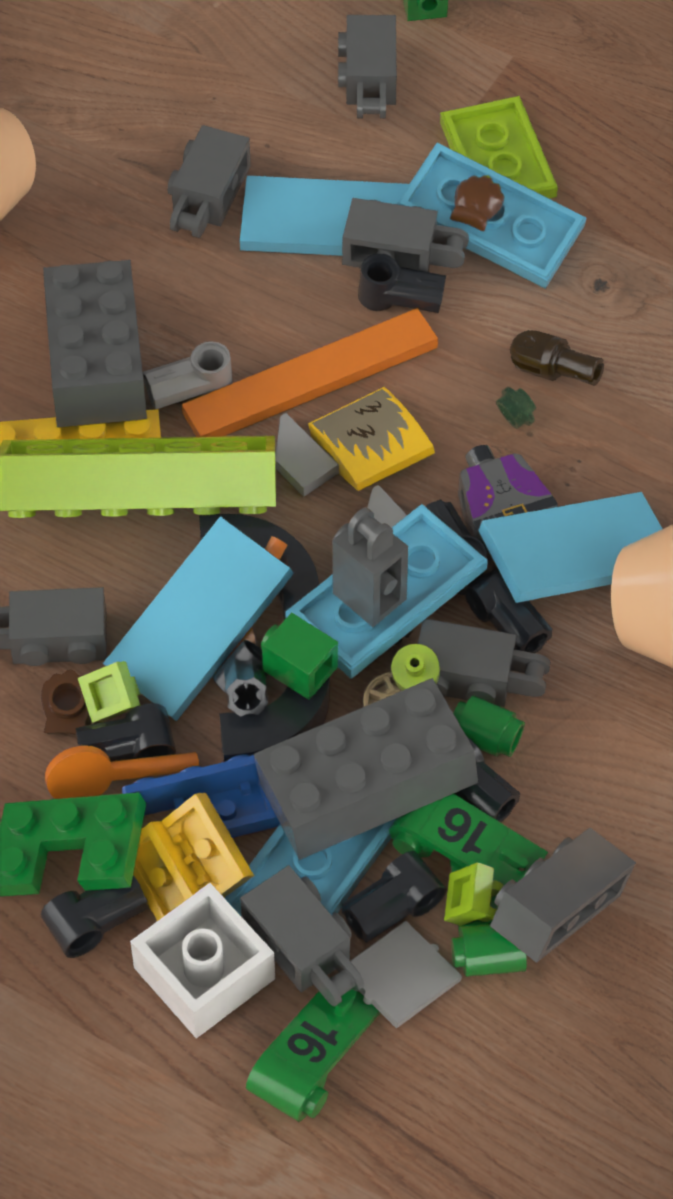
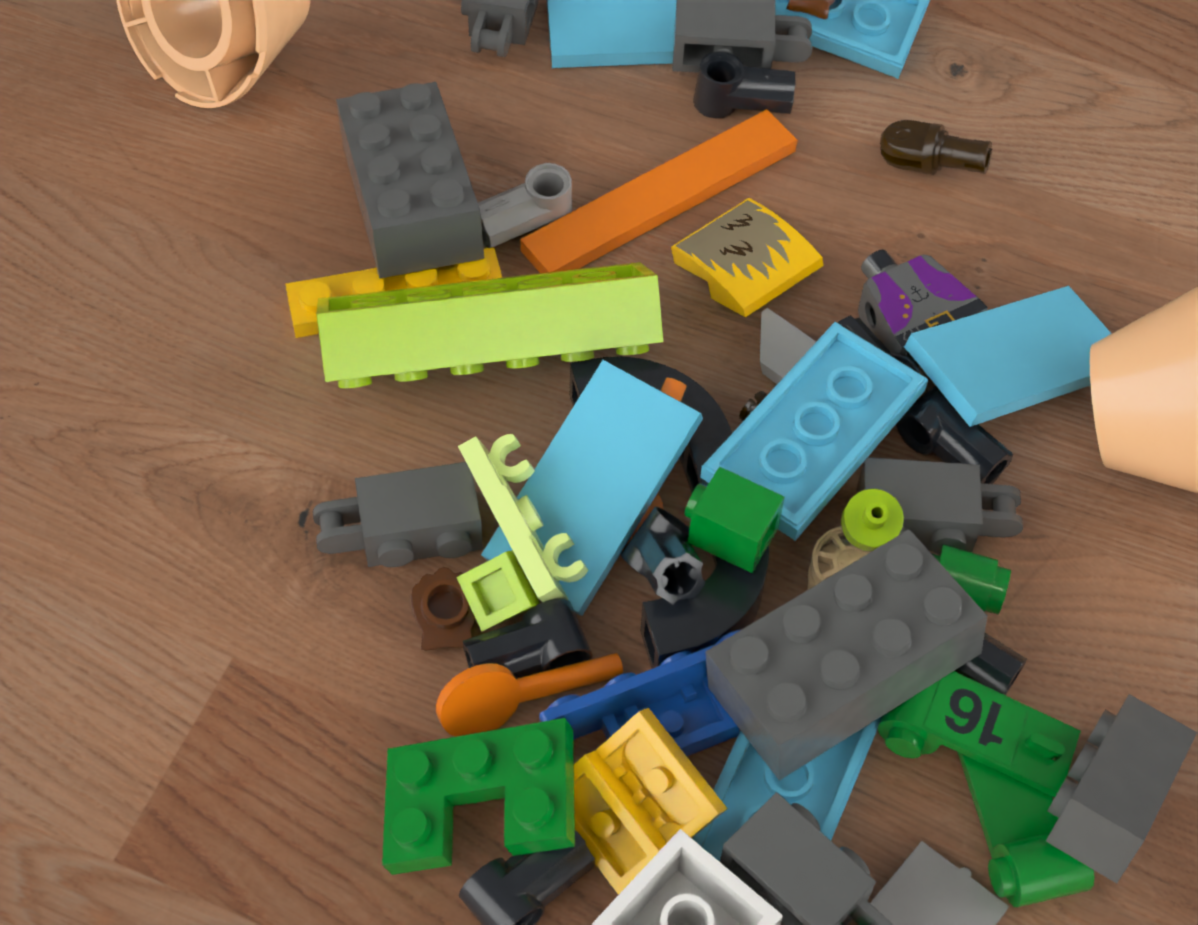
camera: 10 degrees left, 0 degrees up
light grey tile [276,413,339,497] -> none
dark grey brick [333,507,408,627] -> none
black piece [341,851,447,943] -> none
lime tile [444,862,504,926] -> none
clear green plate [496,386,536,429] -> none
none -> yellowish green plate [458,434,588,602]

